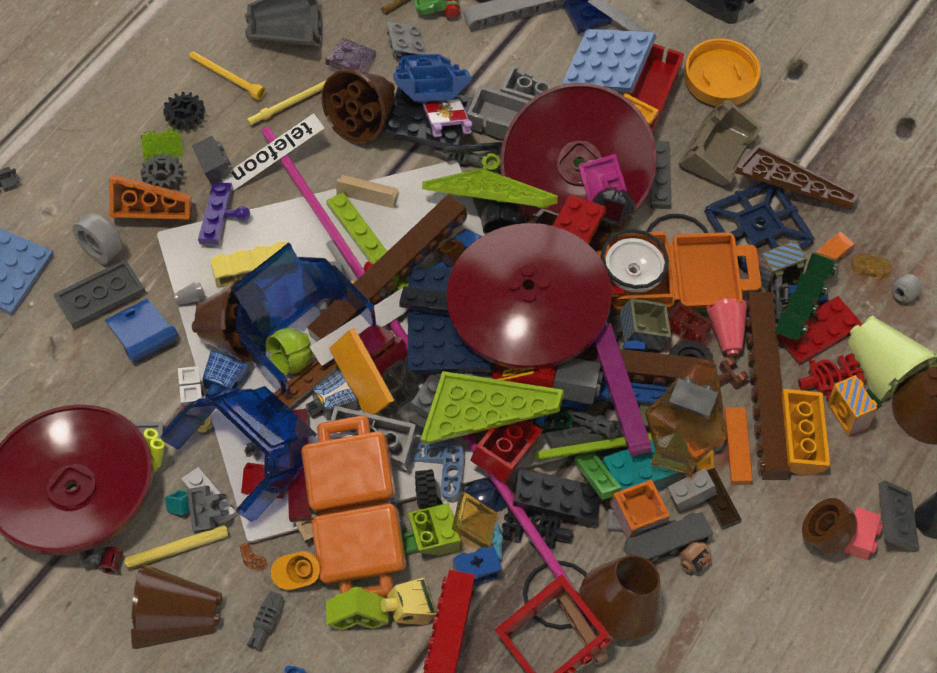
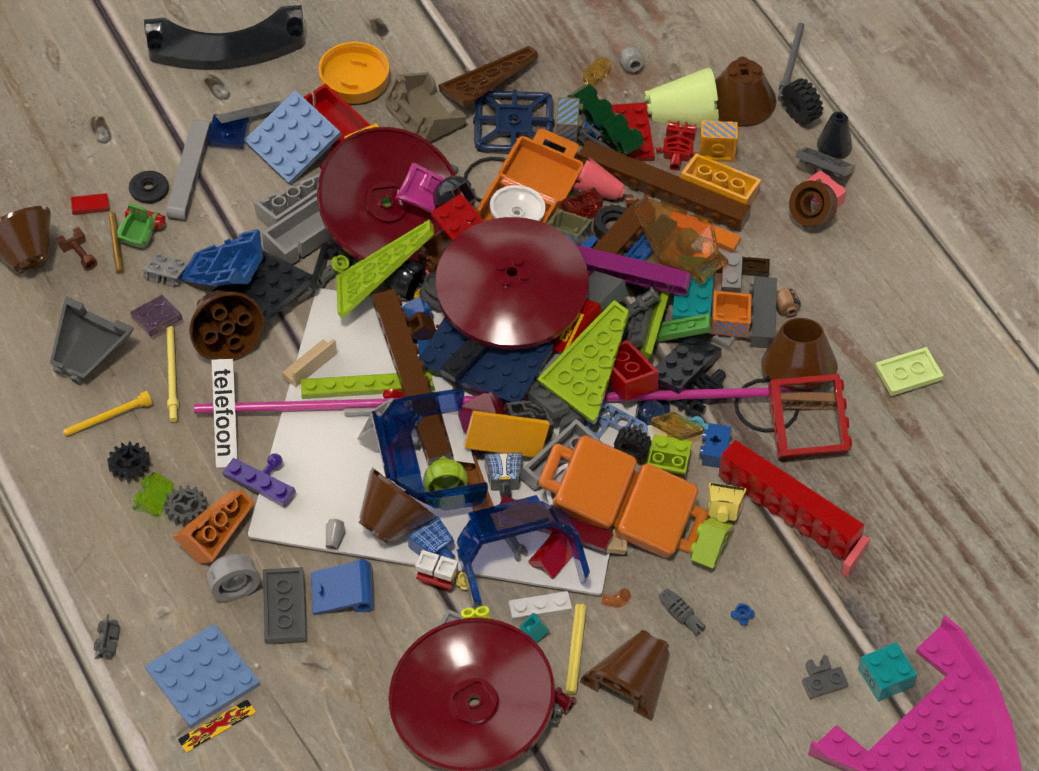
camera: 60 degrees left, 5 degrees down
dark grey plate [187,486,229,531] -> none
dark grey brick [192,135,231,183] -> none
light yellow brick [211,242,295,287] -> none
light orange piece [271,551,320,590] -> none
flag [423,99,472,137] -> none
black piece [600,229,669,289] -> none
dark grey brick [669,377,718,419] -> none
orange slope [816,231,855,259] -> none

